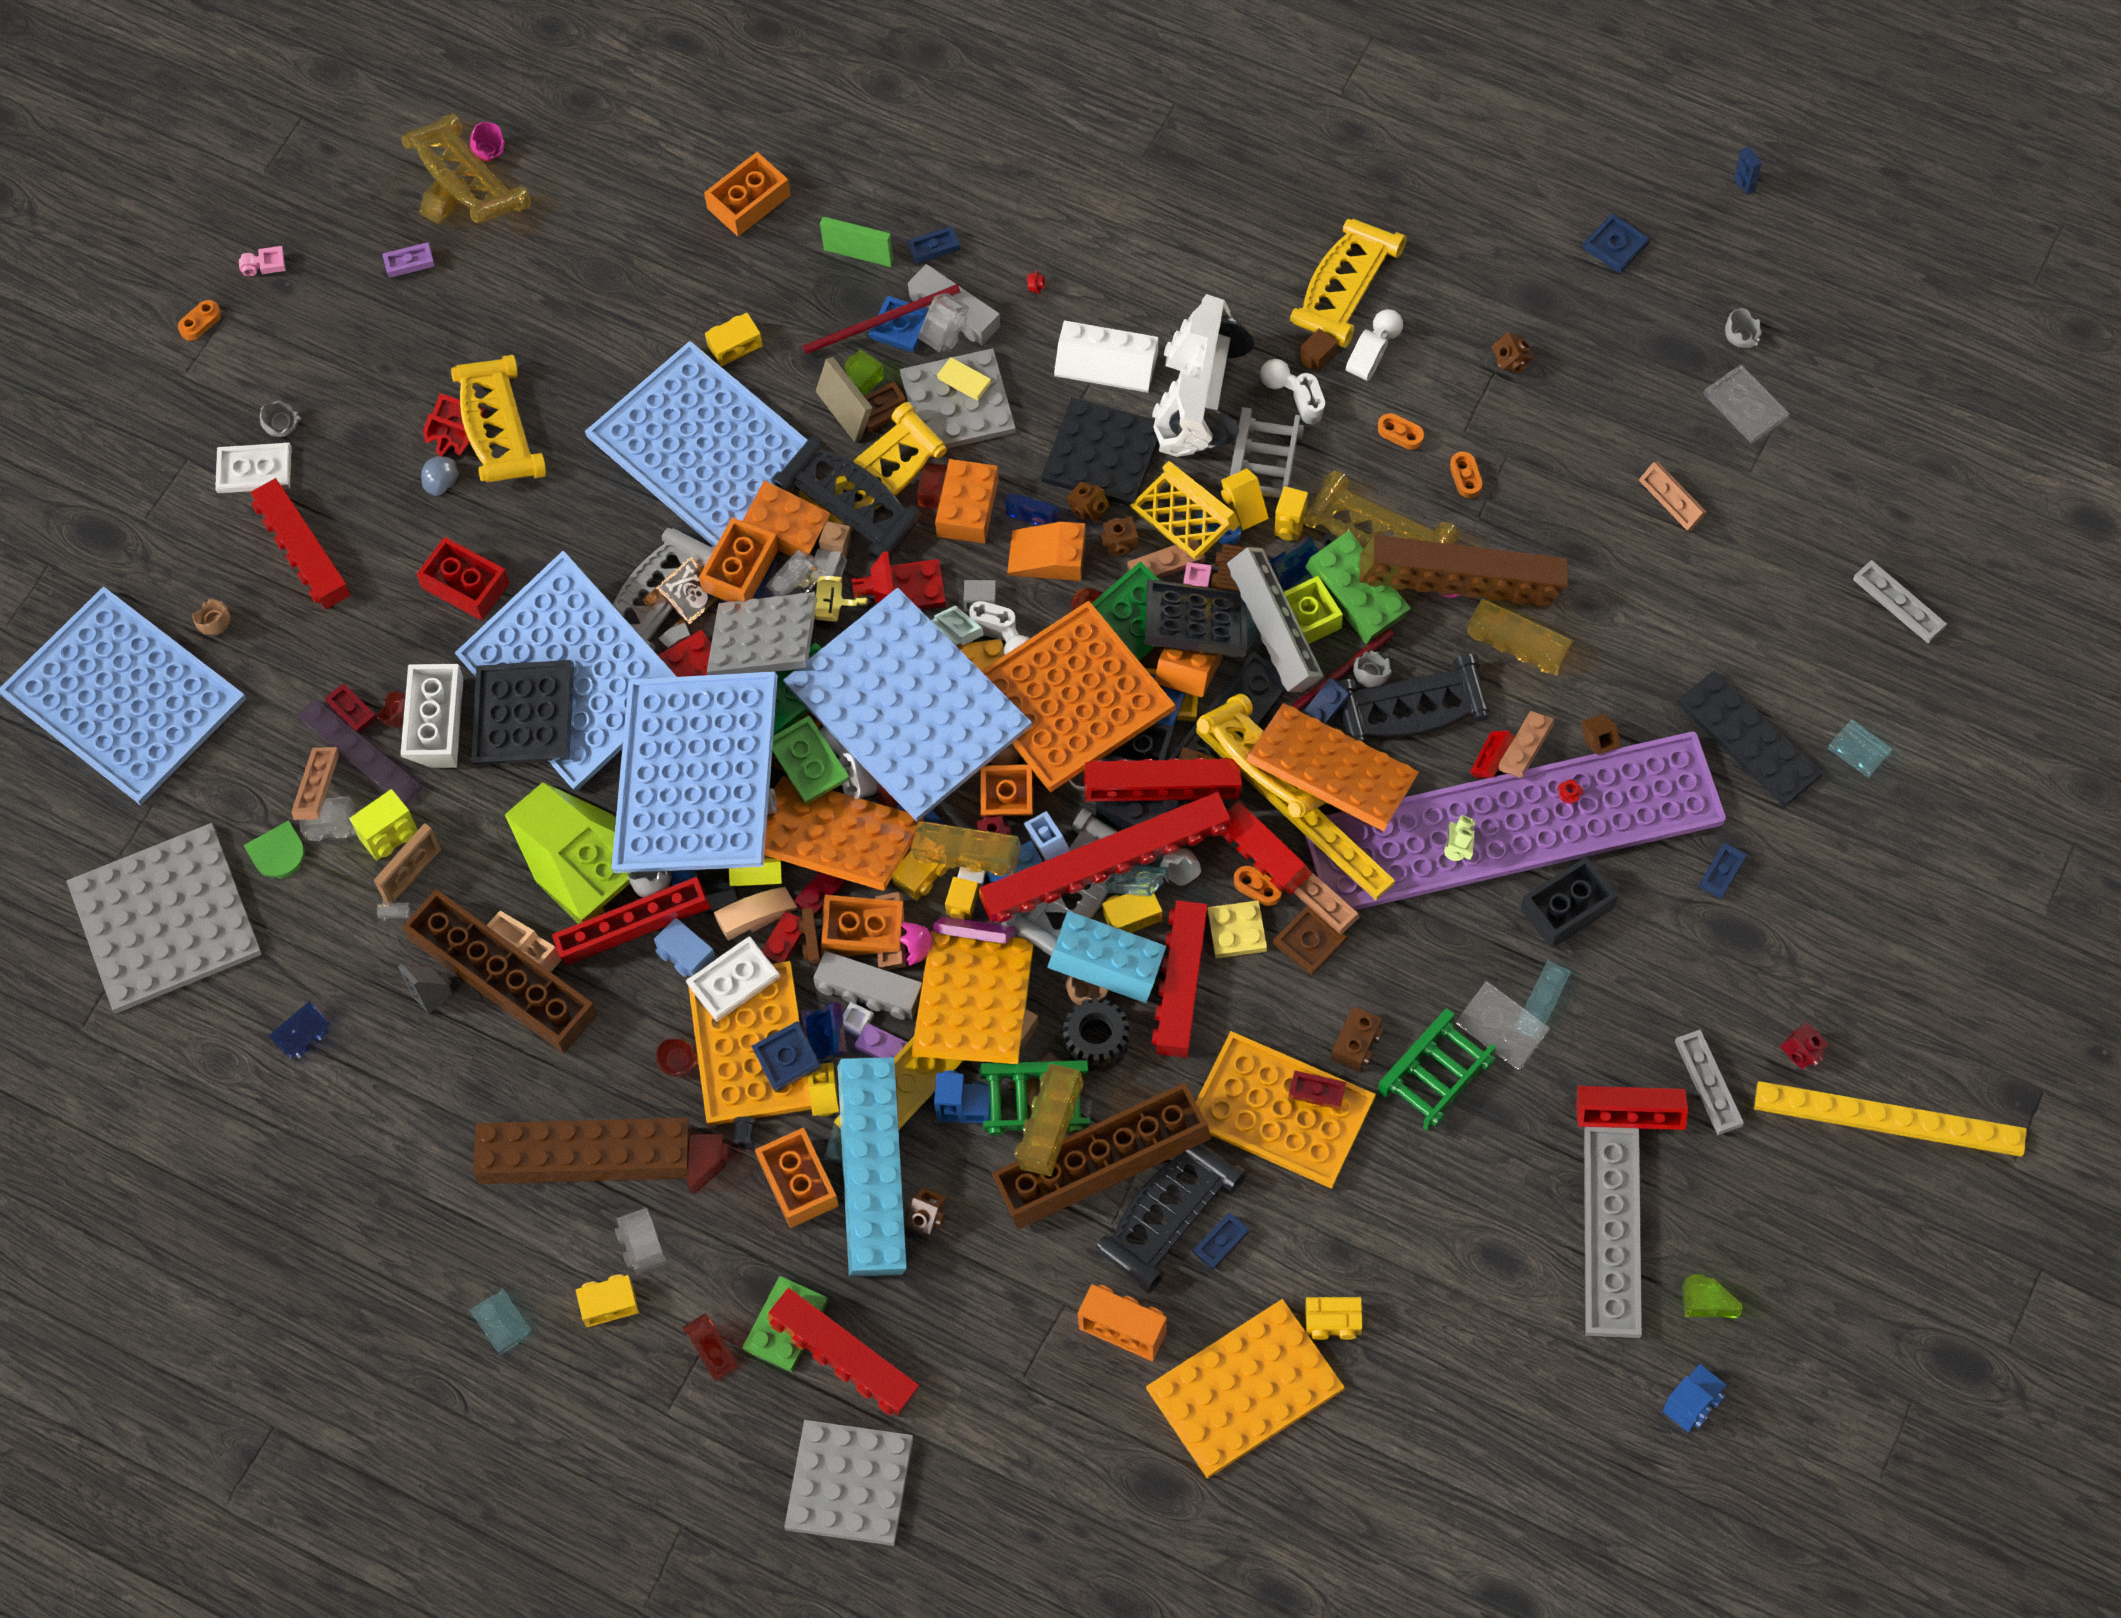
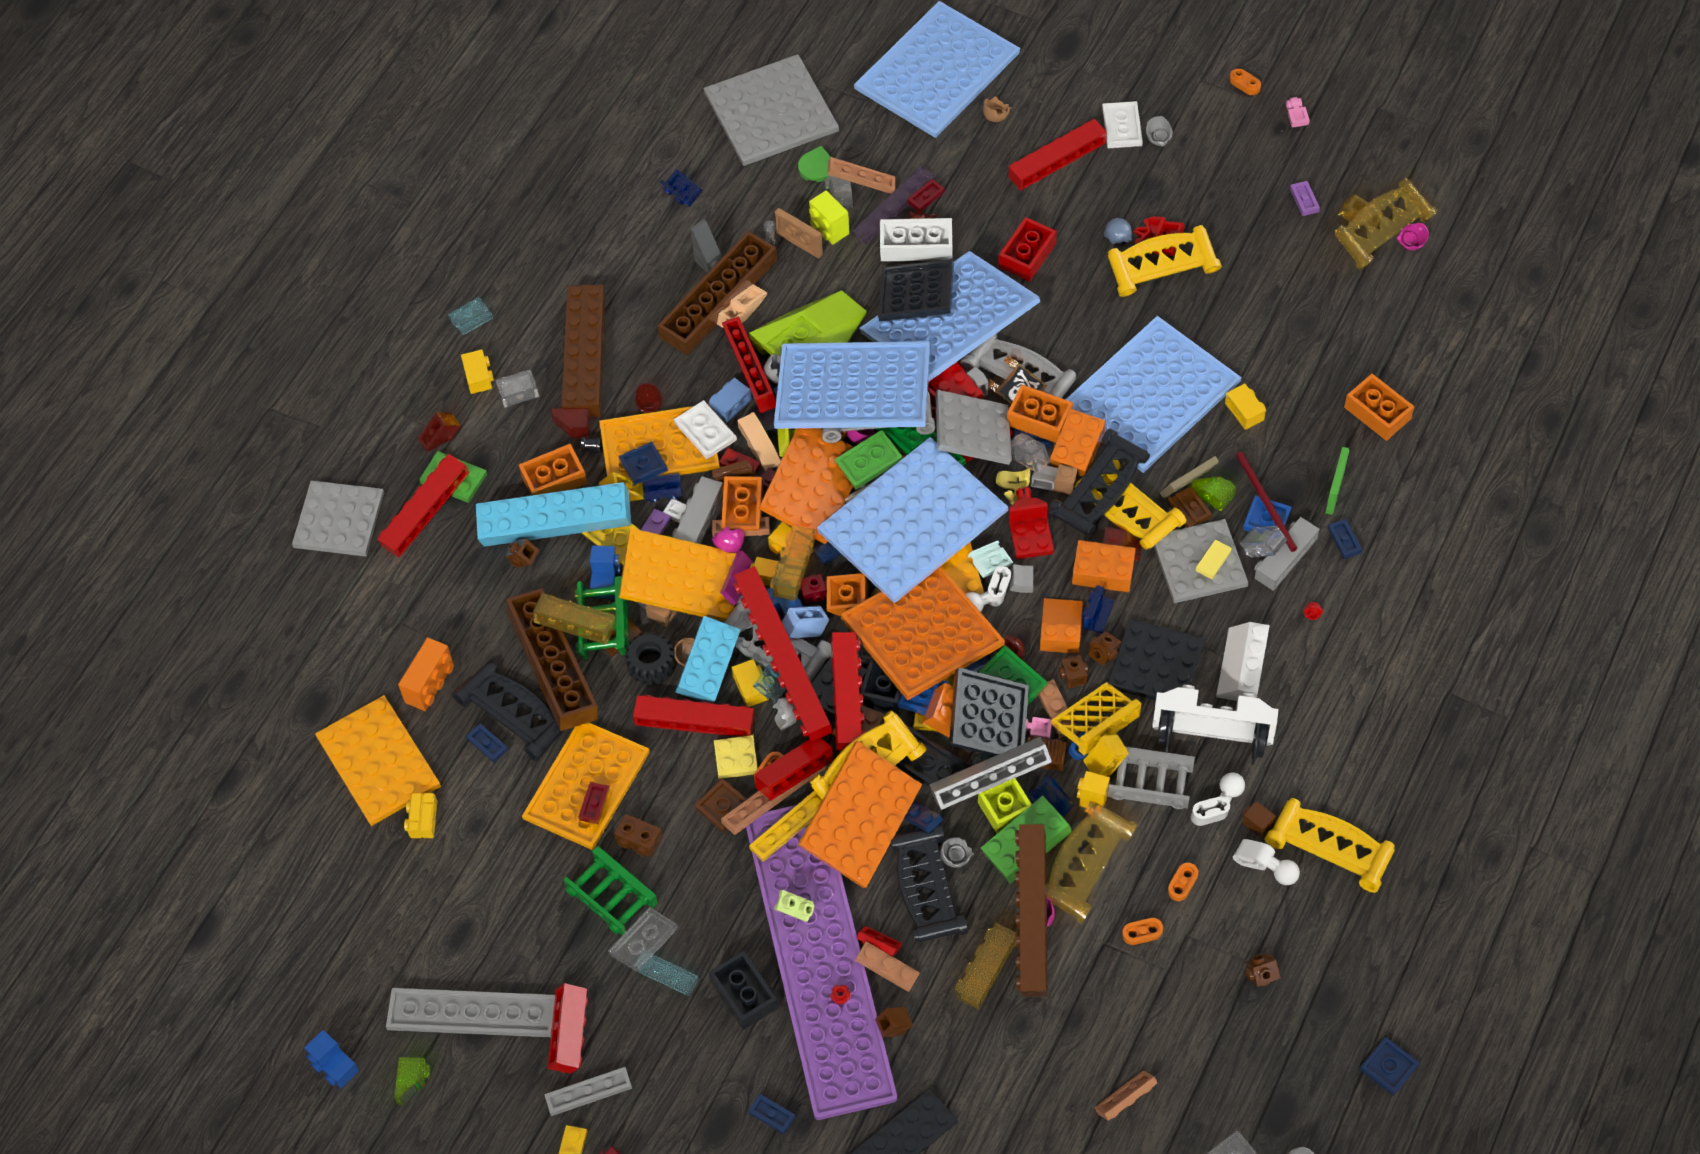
camera: 90 degrees right, 5 degrees down
dark red piece [1262,628,1394,731] -> none

